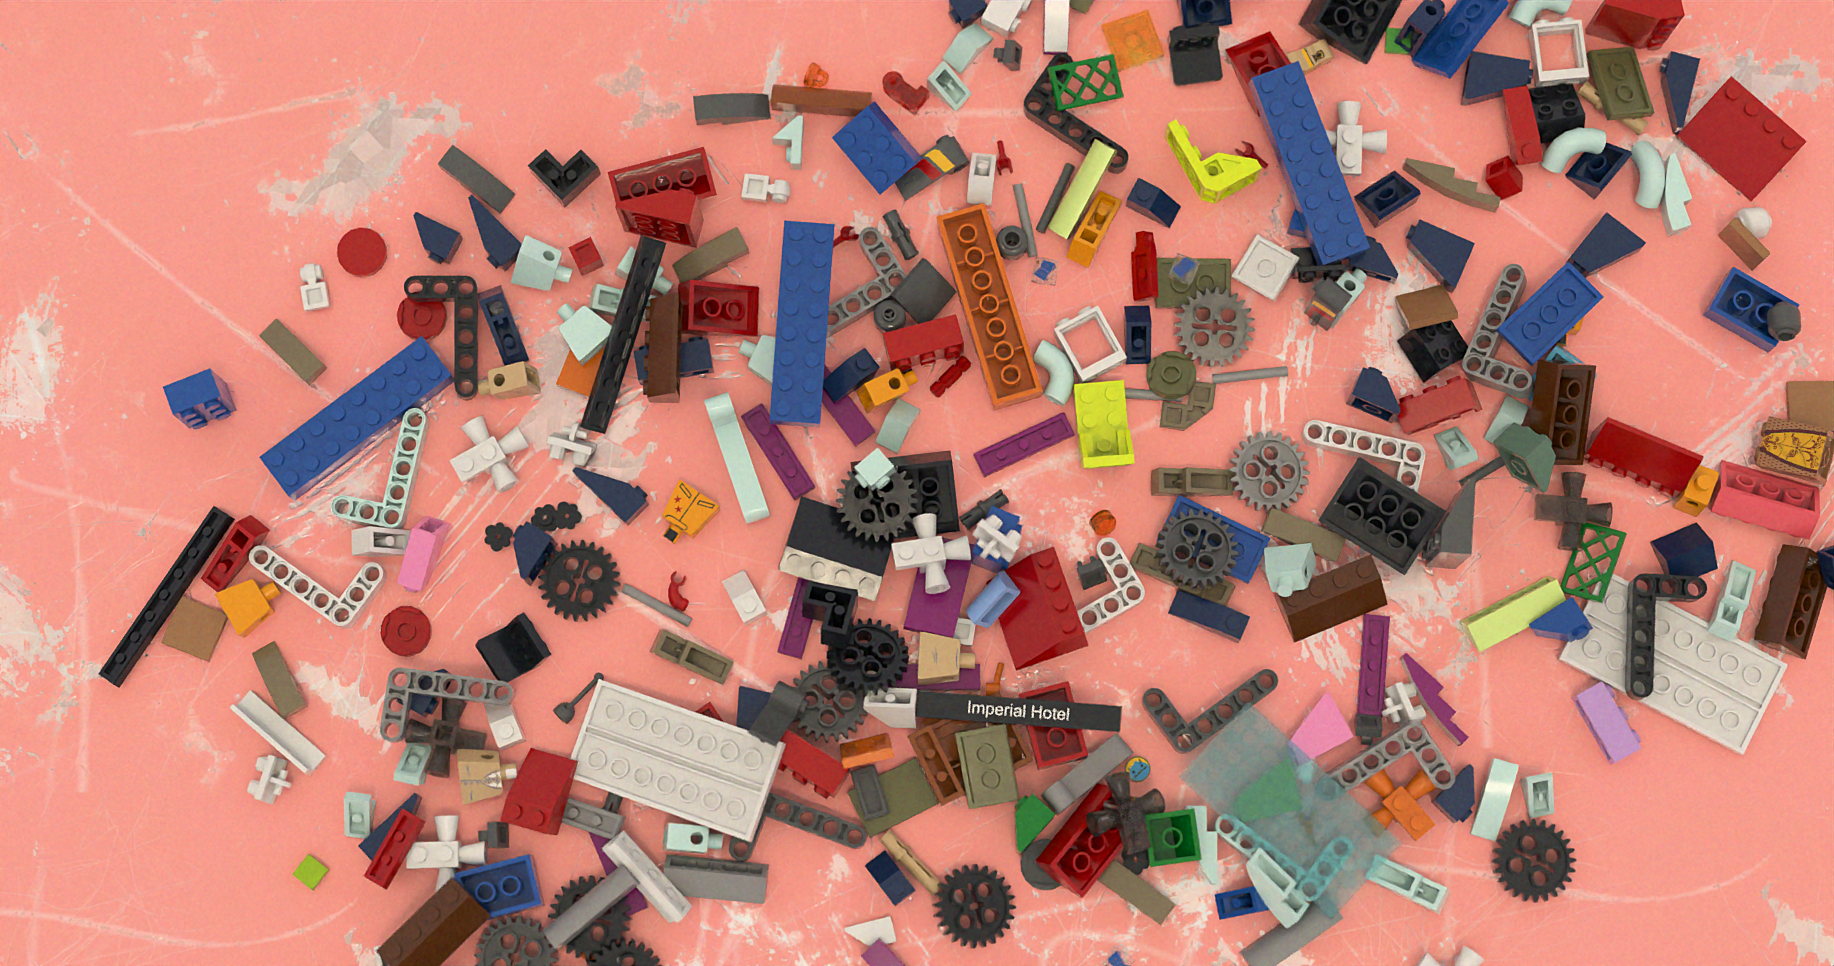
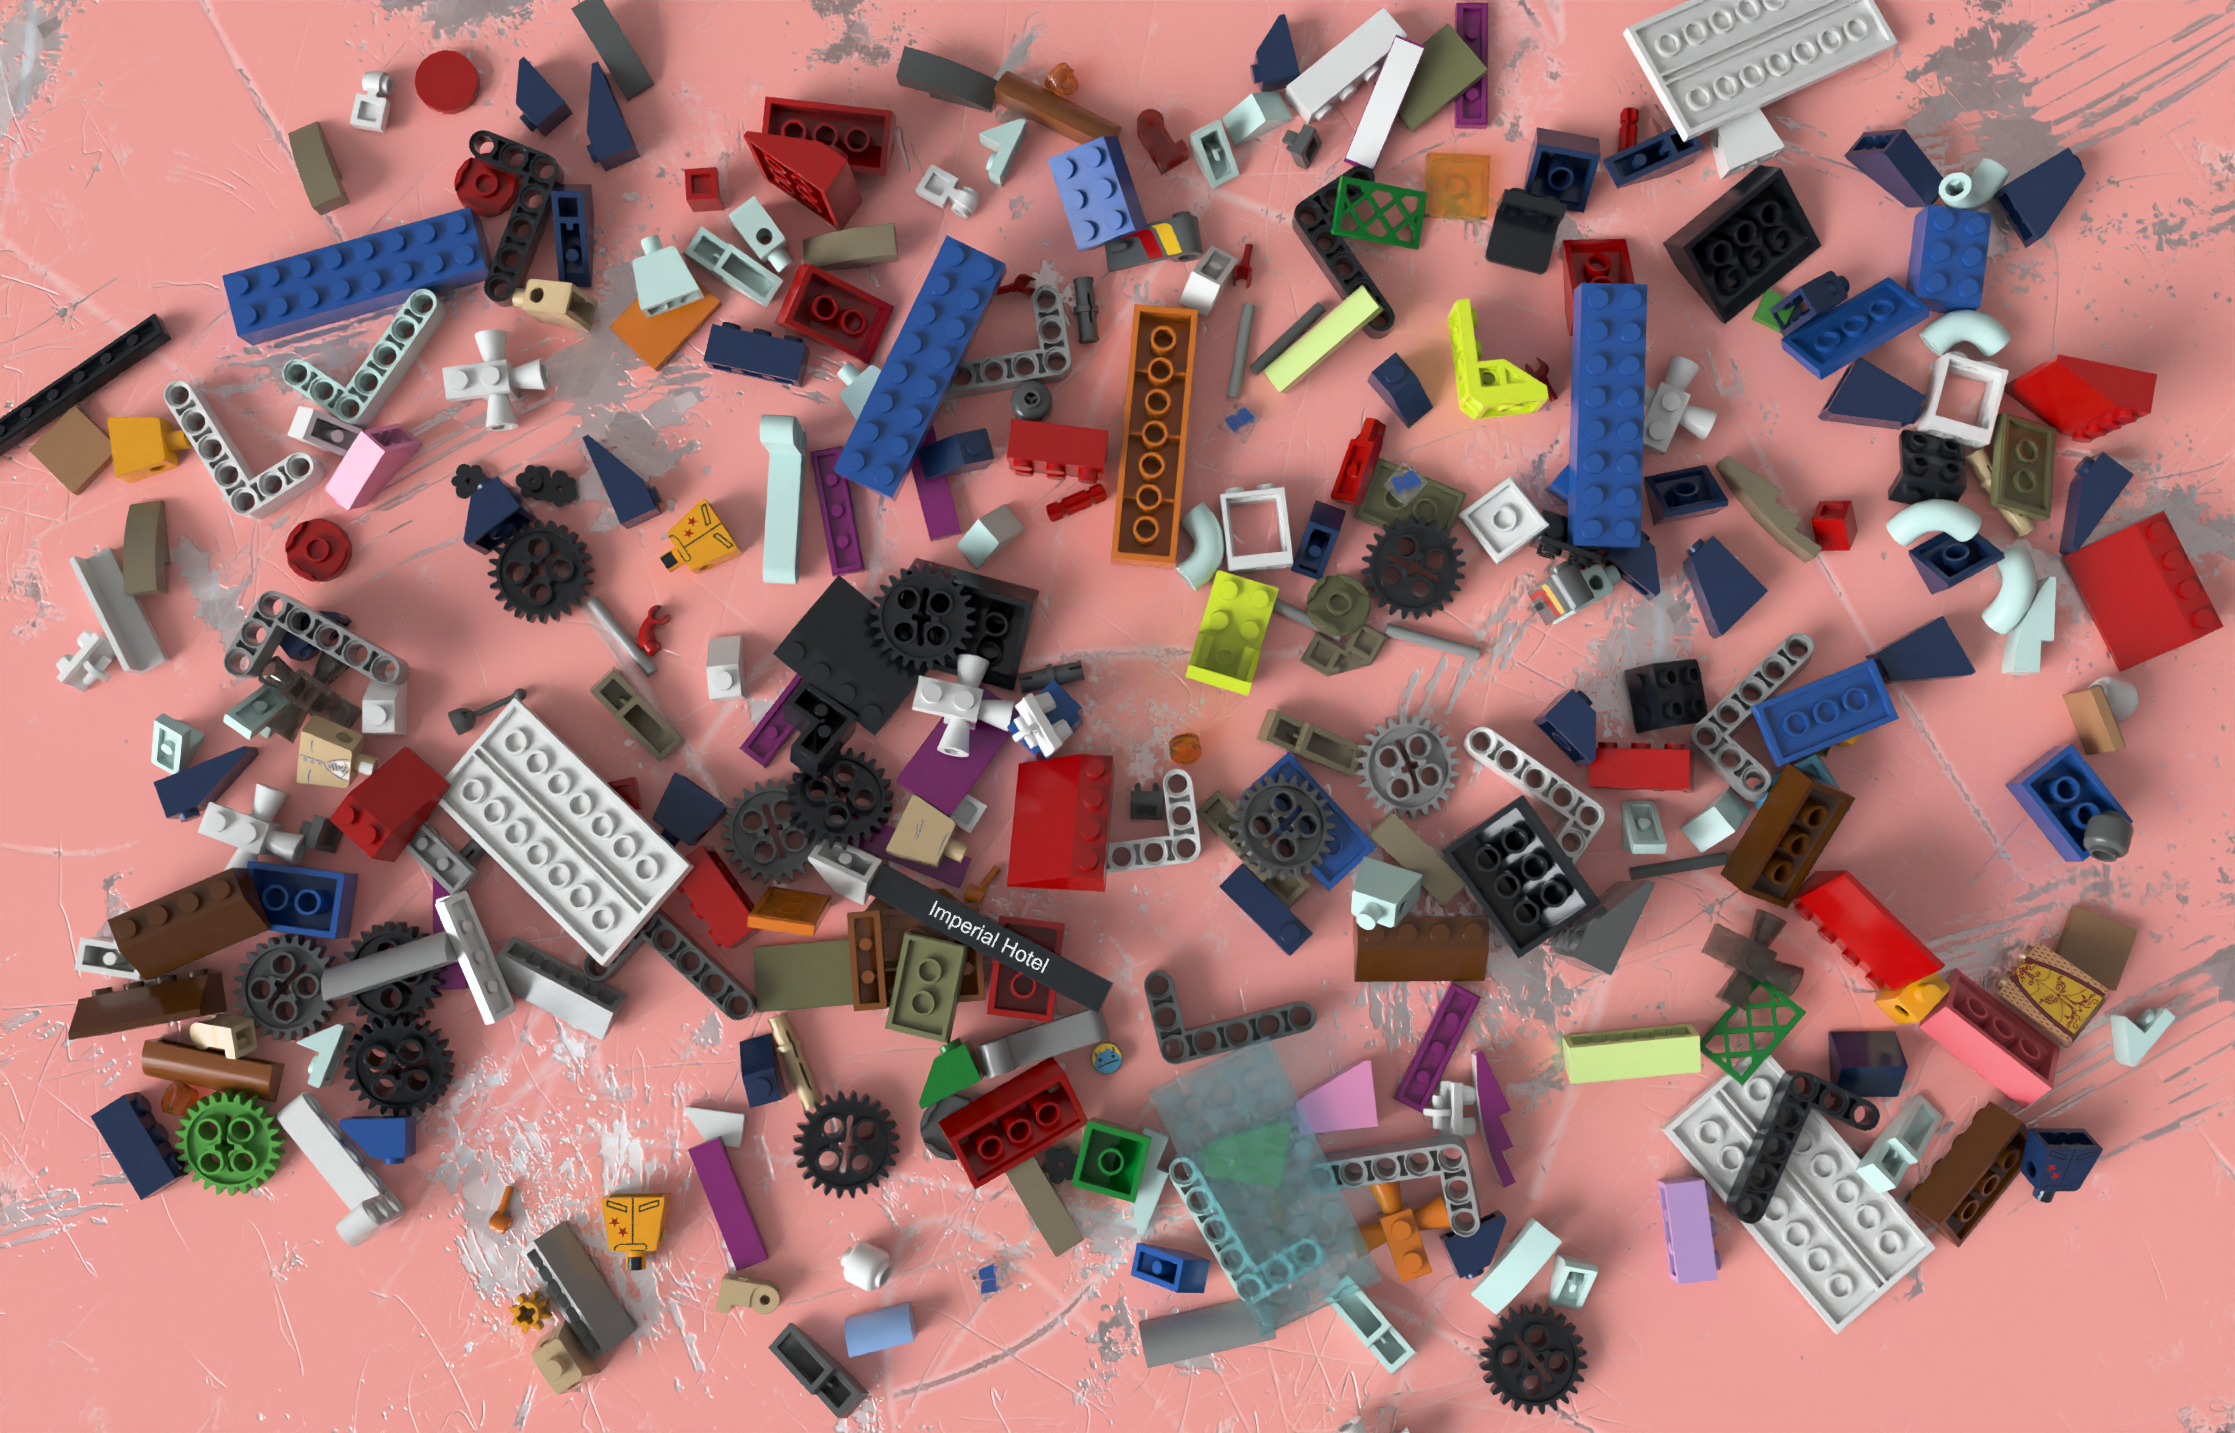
camera: 20 degrees right, 5 degrees up
blue brick [163,368,236,429] -> none
red slope [201,515,270,592] -> none
lime tile [292,854,329,890] -> none
red hinge [363,808,426,890] -> none
black bracket [475,612,551,683] -> none
light aqua torso [511,235,573,291] -> none
black brick [528,149,601,207] -> none
white hips [547,422,597,466] -> none
black tile [580,235,666,434] -> none
reddish brown slope [643,293,683,403] -> none
light aqua torso [662,823,723,854] -> none
dark grey door [748,680,809,747] -> none
dark grey tile [850,764,890,821] -> none
light aqua brick [854,448,896,491] -> none
light orange torso [856,368,918,414] -> none
dark grey tile [890,258,957,324] -> none
light blue brick [966,571,1021,628] -> none
magenta tile [973,412,1075,477] -> none
dark grey head [996,225,1028,261] -> none
light orange slope [1066,190,1122,268] -> none
clear smoke brick [1086,772,1165,855] -> none
light aqua slope [1245,847,1309,929] -> none
tan leg [1286,39,1334,76] -> none
dark grey tile [1354,713,1383,745] -> none
medium nougat tile [1395,285,1458,330] -> none
sand green slope [1493,422,1556,493] -> none
red slope [1502,85,1543,165] -> none
blue slope [1529,597,1593,642] -> none

